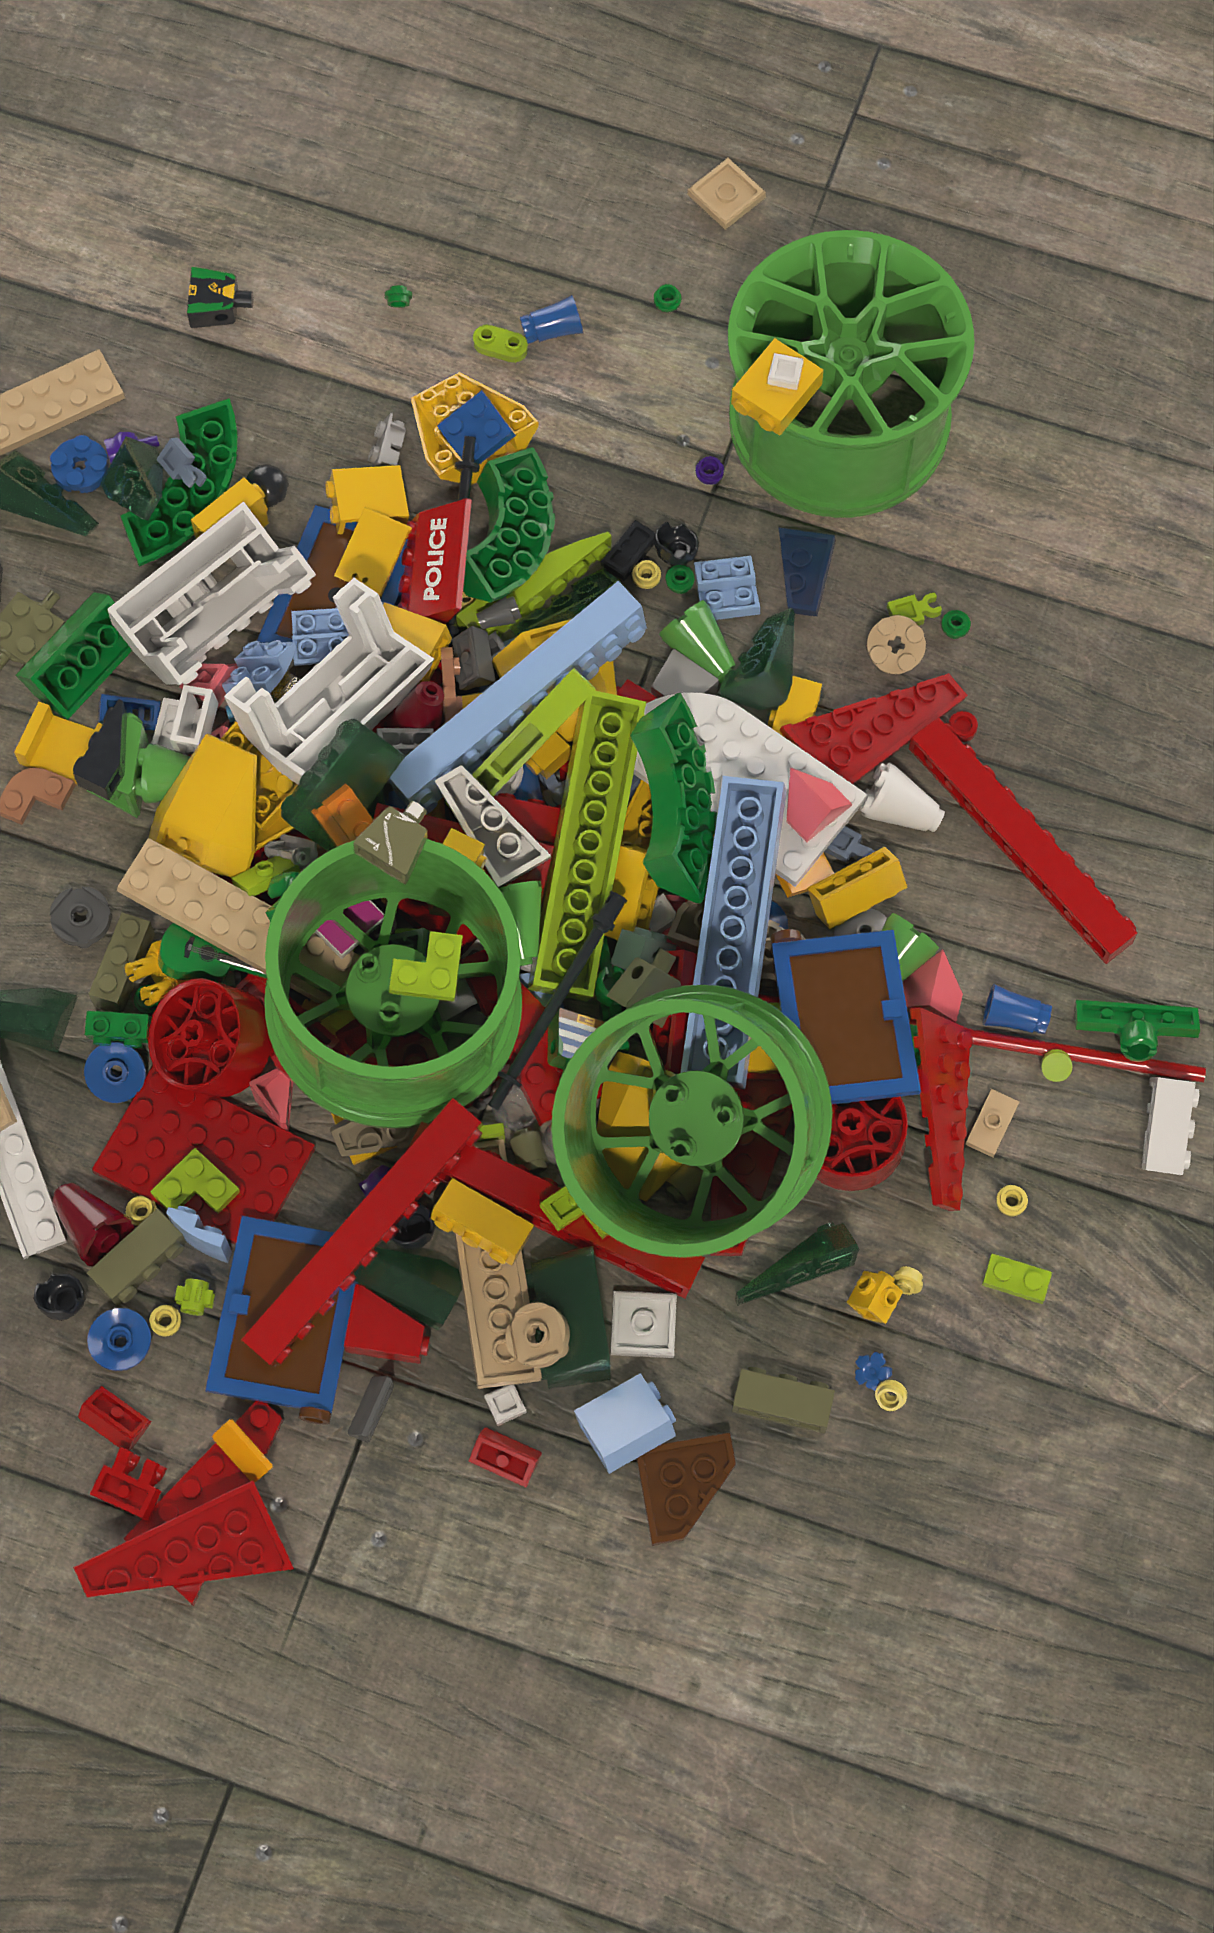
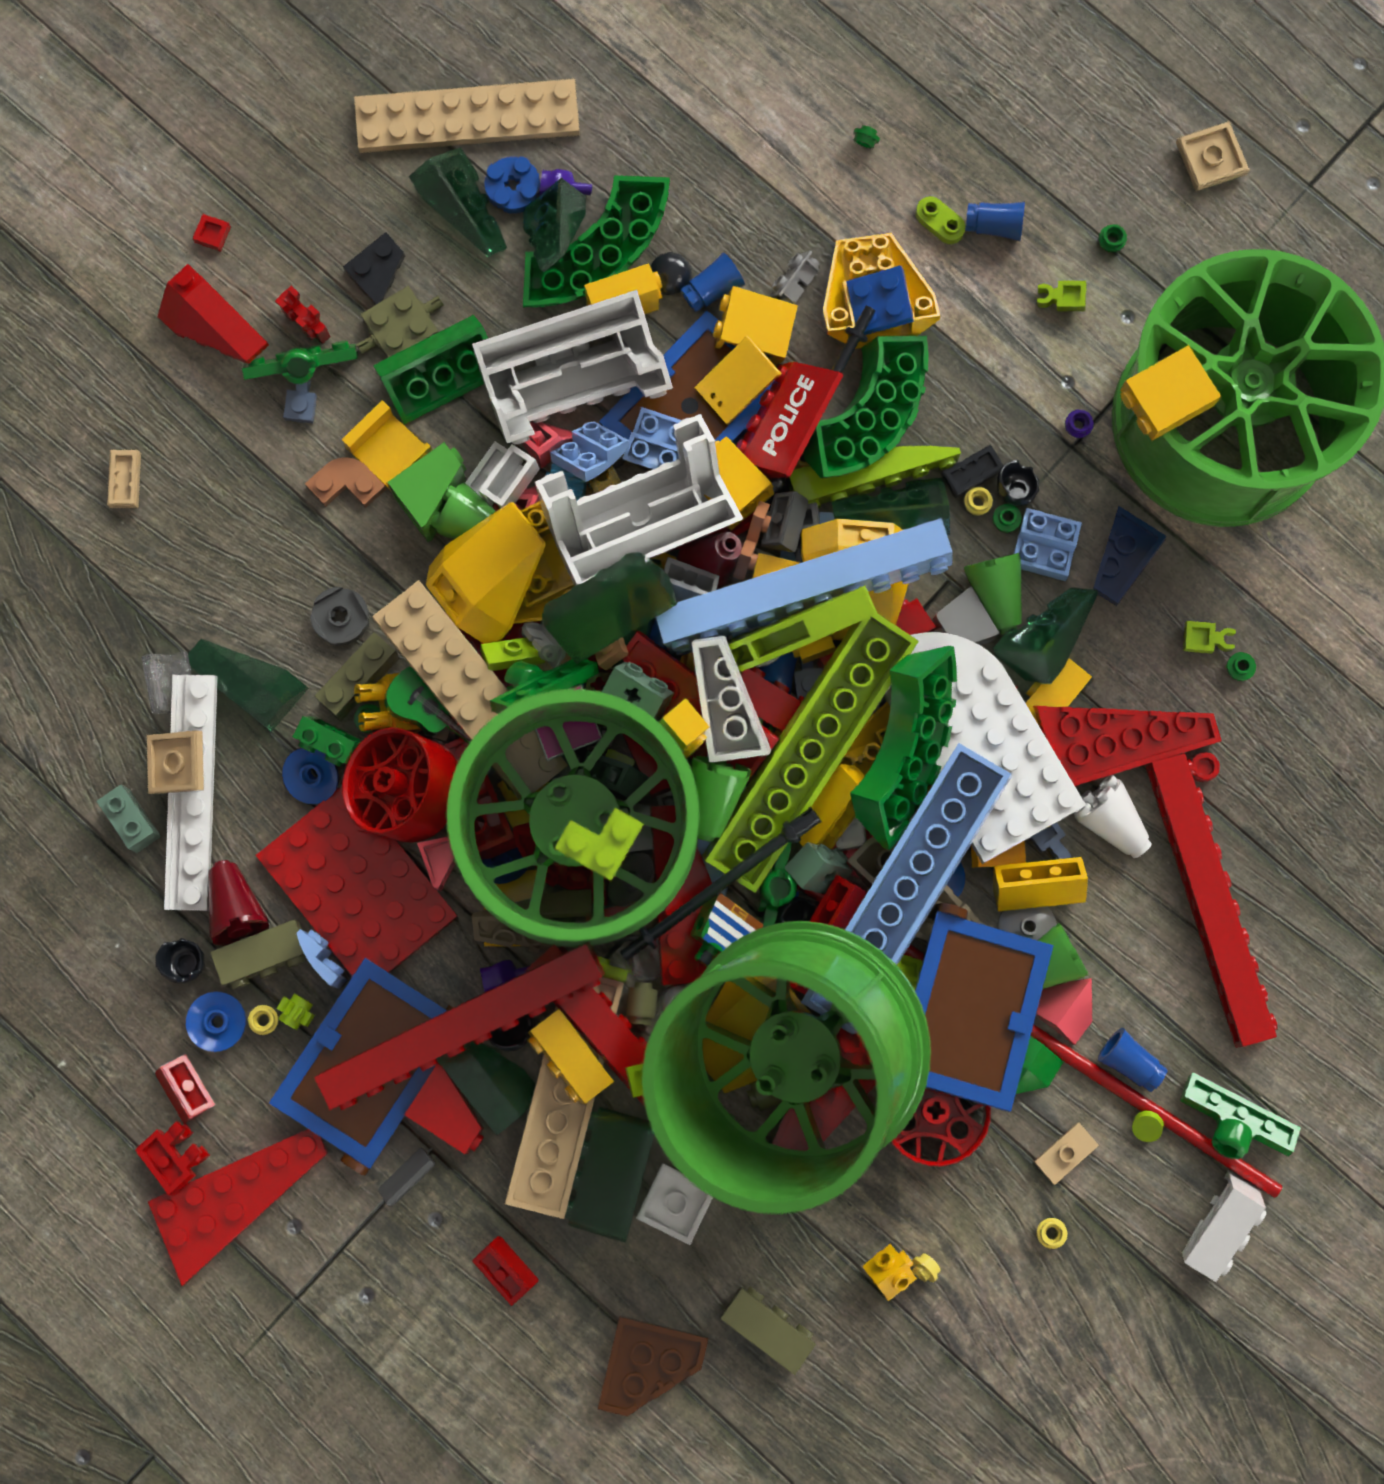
camera: 20 degrees right, 10 degrees up
black slope [73,699,127,800] -> none
red wing [73,1480,294,1597] -> none
blue slope [97,694,160,730] -> none
light yellow plate [126,1195,157,1226] -> none
lime plate [150,1148,240,1214] -> none
sand blue plate [156,438,207,488] -> none
torso [187,267,254,328] -> none
light orange slope [212,1419,273,1483] -> none
orange plate [311,783,374,847] -> none
olive torso [353,801,427,885] -> none
dark grey cone [476,596,522,630] -> none
white tile [484,1384,526,1426] -> none
tan plate [506,1303,570,1368] -> none
light blue brick [574,1373,676,1473] -> none
olive torso [607,949,681,1028] -> none
clear green wedge [735,1222,859,1306] -> none
white tile [767,353,804,390] -> none
coral slope [786,767,852,842] -> none
blue plant [855,1352,893,1391] -> none
tan plate [866,615,926,675] -> none
light yellow plate [875,1380,907,1411] -> none
red wing [910,1007,972,1211] -> none
lime plate [982,1253,1052,1304] -> none
none -> blue plant [680,252,745,312]
none -> lime plate [1037,281,1087,311]

